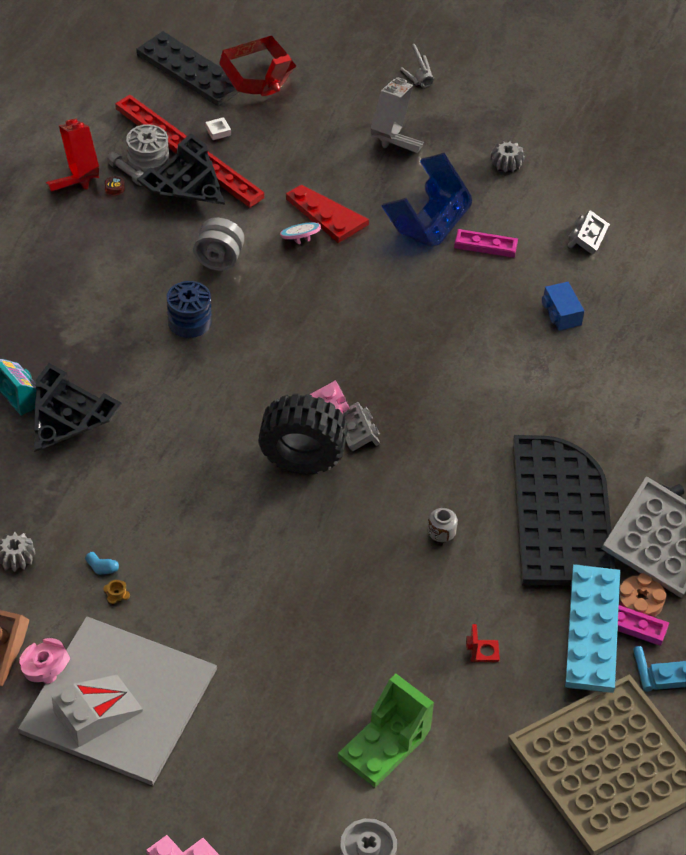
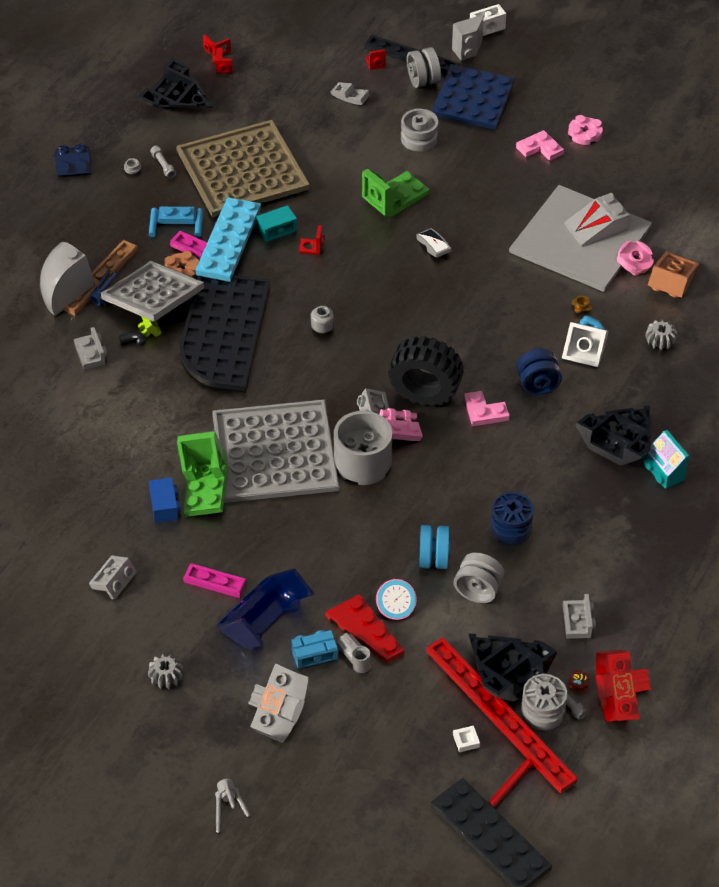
camera: 170 degrees left, 0 degrees up
red piece [219,35,296,96] -> none
none -> bright green bracket [177,431,228,517]
none -> light grey tile [212,399,339,503]
none -> teal brick [256,205,297,242]
none -> dark azure brick [291,630,338,669]
none -> light grey brick [334,411,392,485]
none -> light grey piece [337,633,371,673]
none -> slope [416,228,451,258]
none -> dark azure wheel [419,525,450,569]
none -> bright pink plate [464,391,509,426]
none -> red piece [488,759,532,808]
none -> dark blue wheel [516,348,562,396]
none -> white slope [562,322,609,367]
none -> light grey bracket [563,594,596,639]

